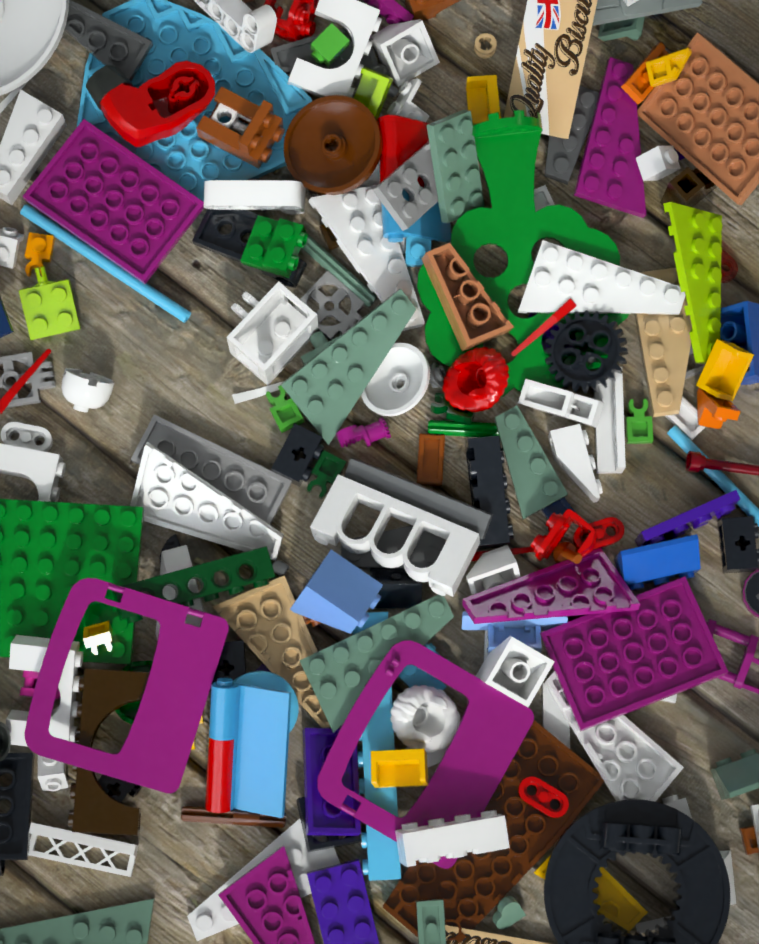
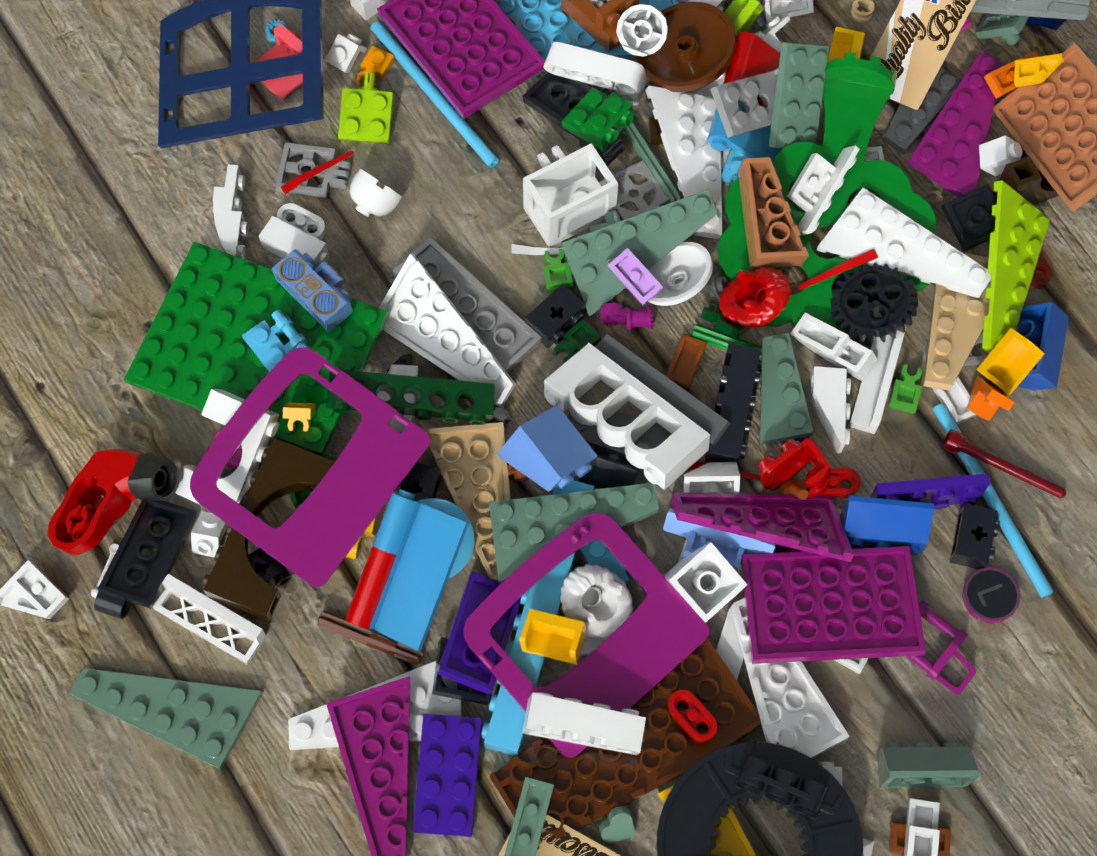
camera: 20 degrees right, 10 degrees down
none -> medium azure plate [242,310,310,372]
none -> medium blue piece [271,249,353,333]
none -> lavender plate [608,248,663,306]
none -> white cylinder [617,4,668,56]
none -> white bracket [787,145,860,236]
none -> black tile [941,184,997,252]

